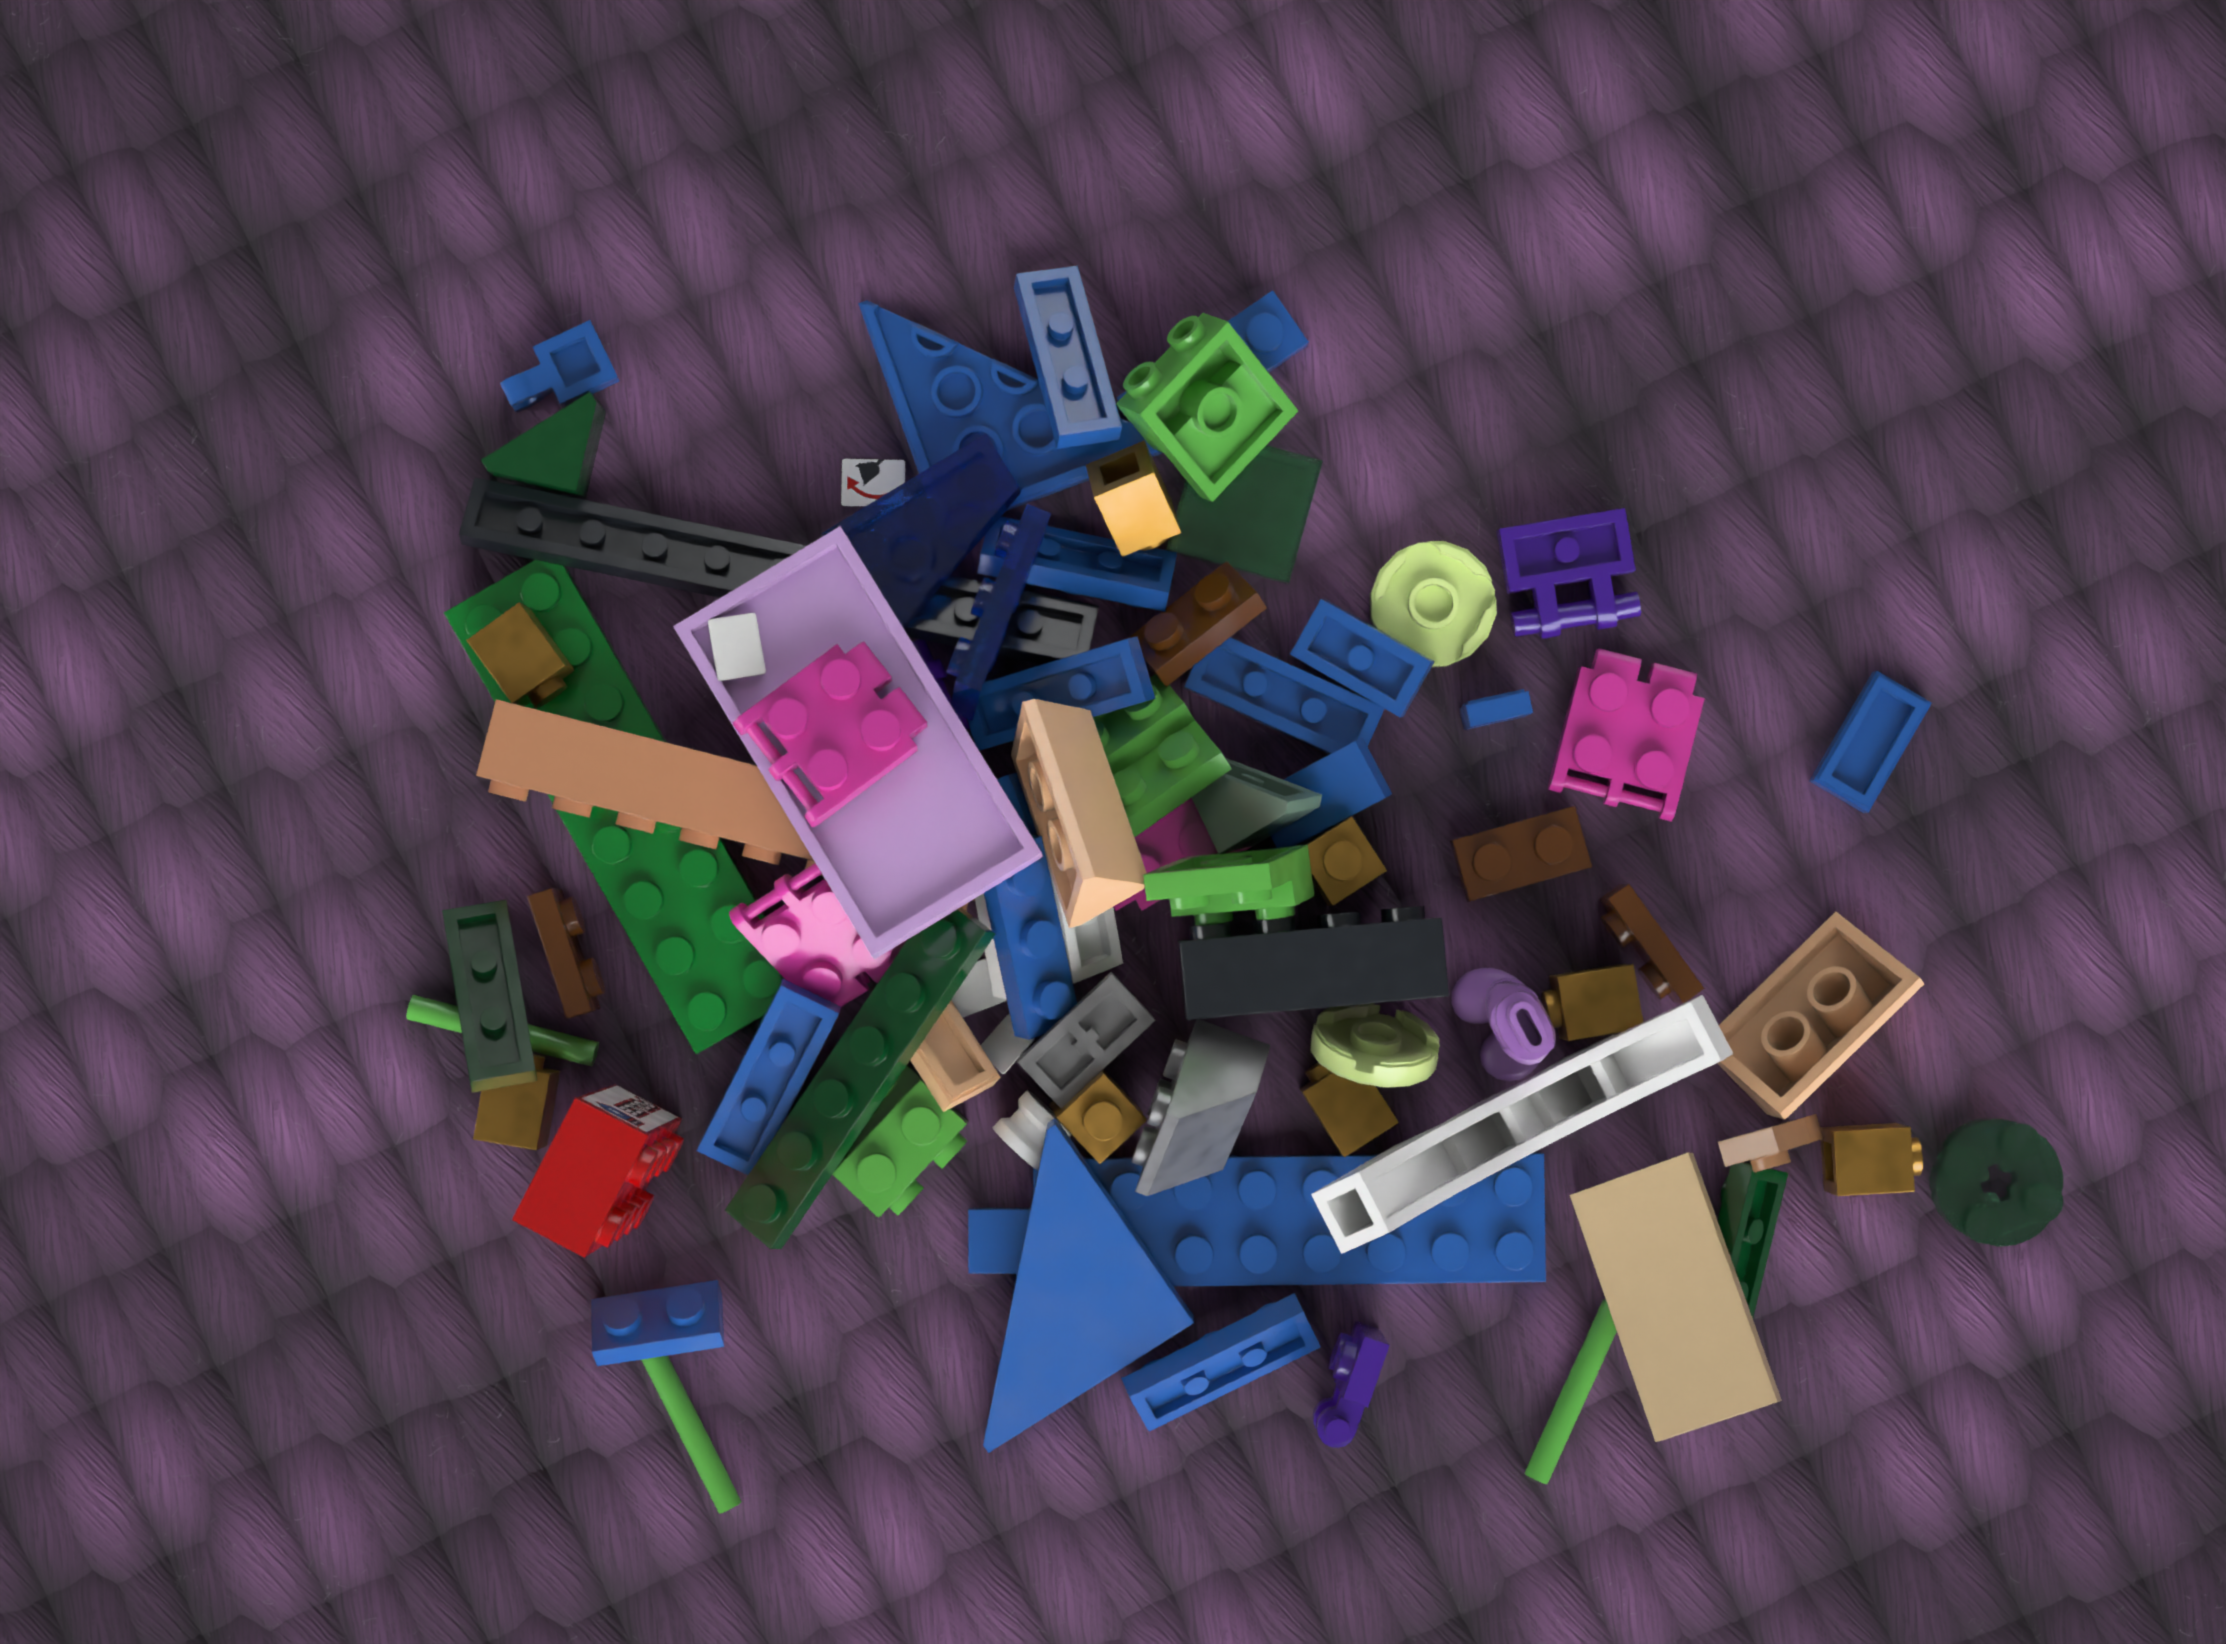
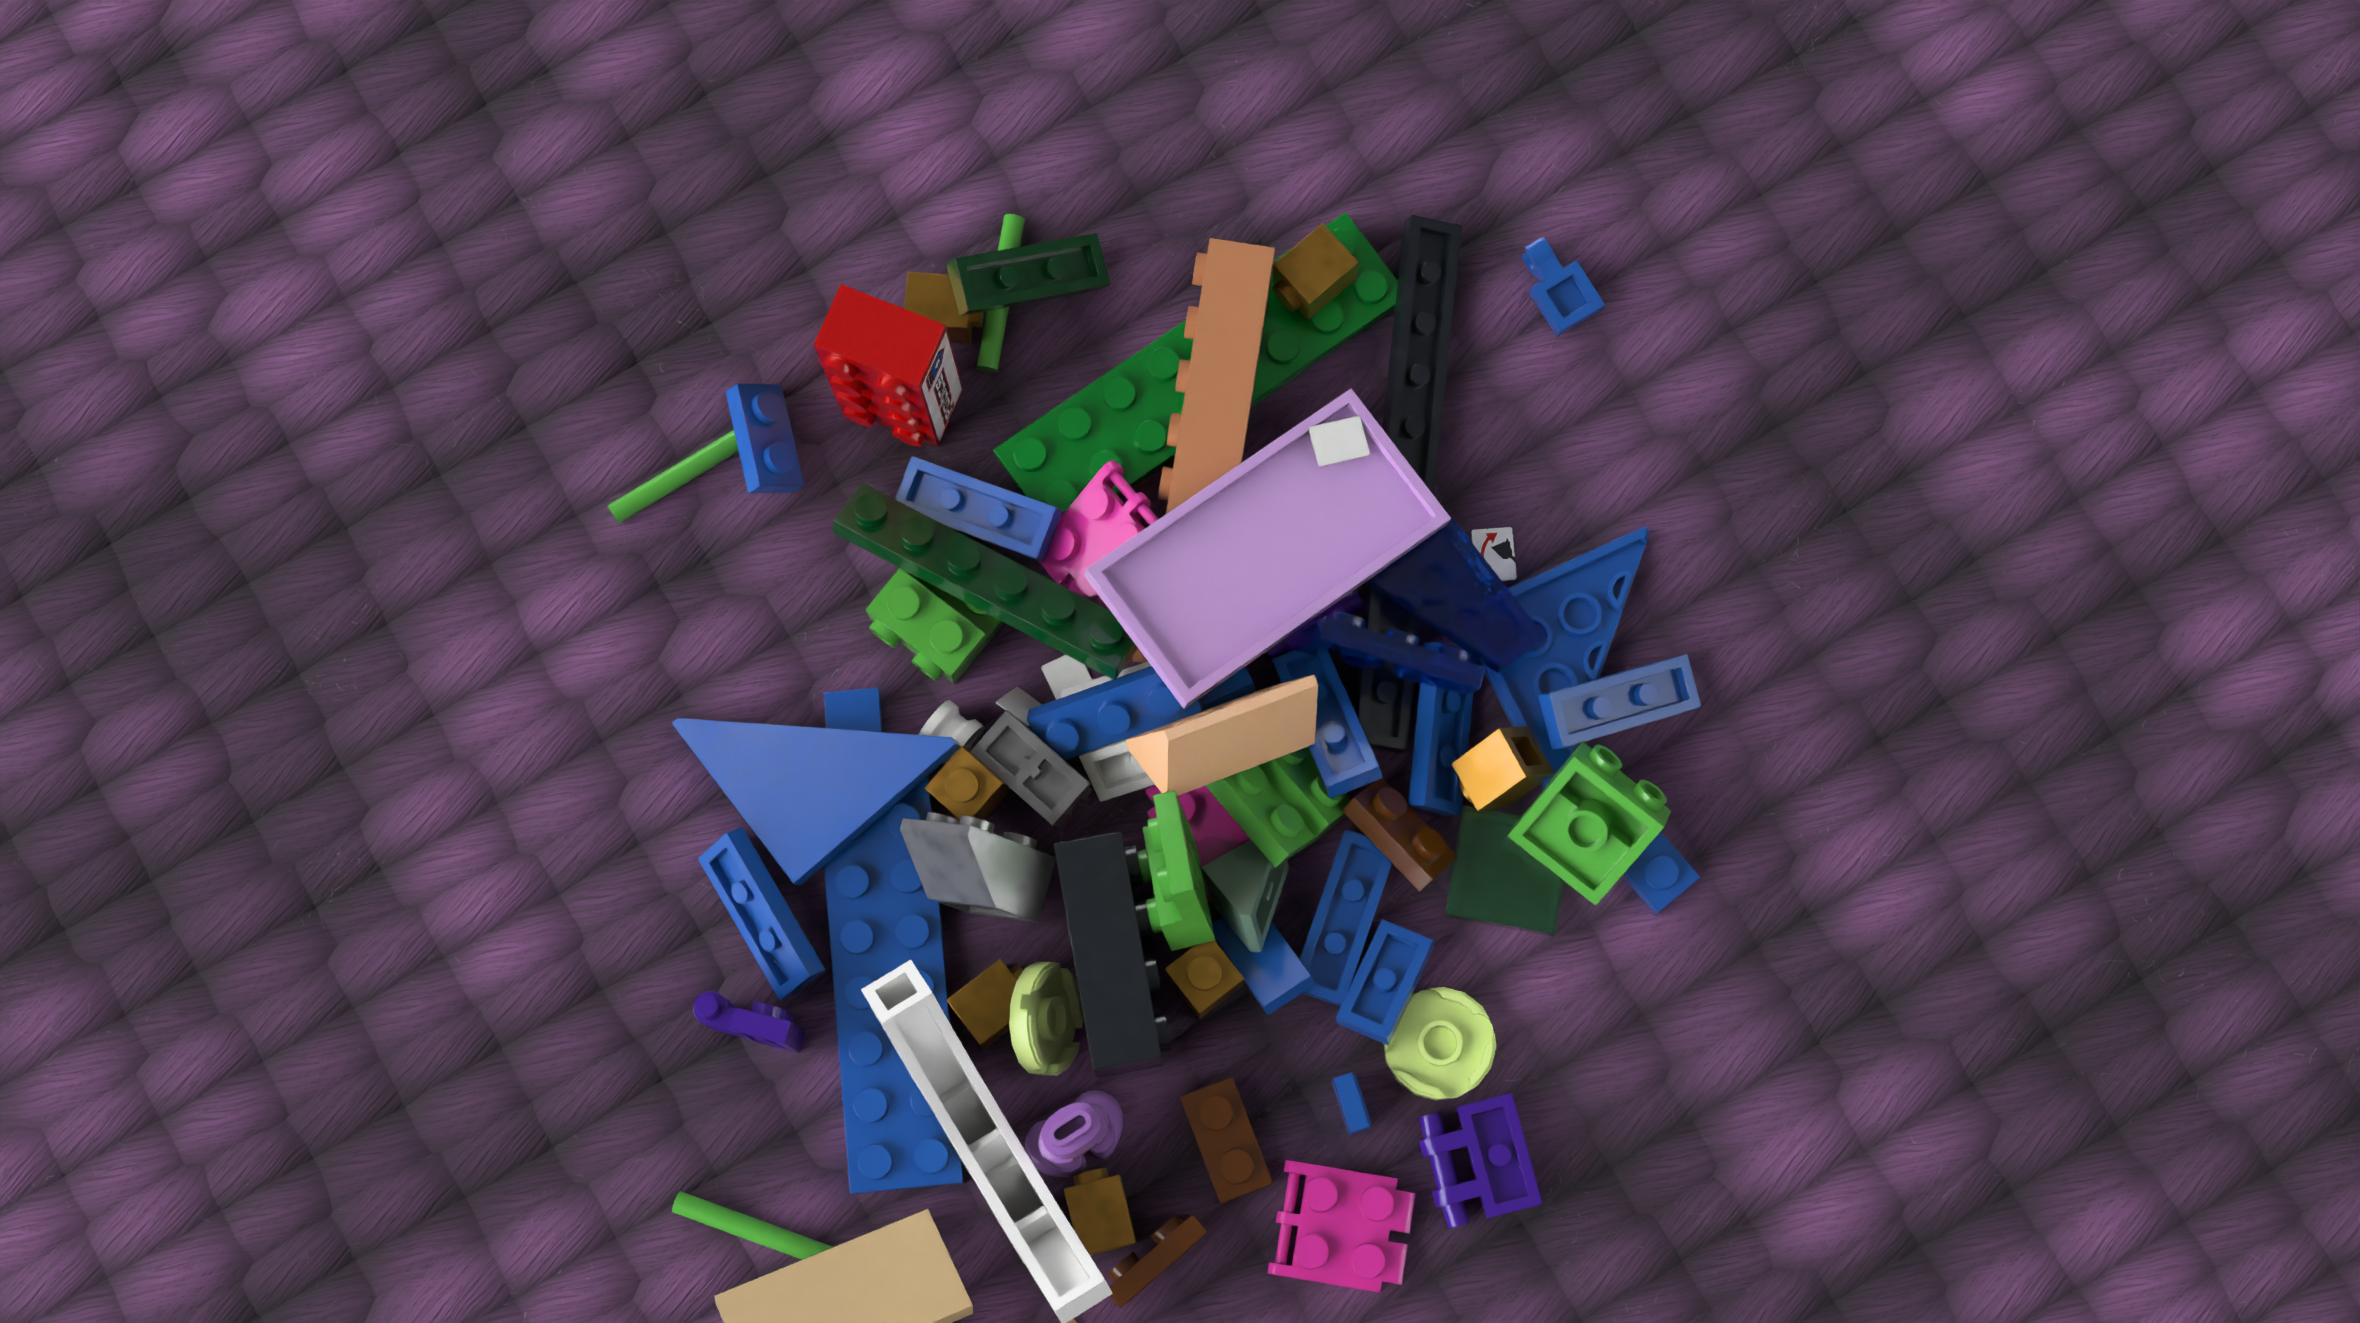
camera: 90 degrees right, 10 degrees down
dark green slope [481,392,606,499] -> none
reddish brown plate [527,888,605,1019] -> none
dark pink plate [733,641,928,827] -> none
light nougat tile [910,1000,1001,1112] -> none

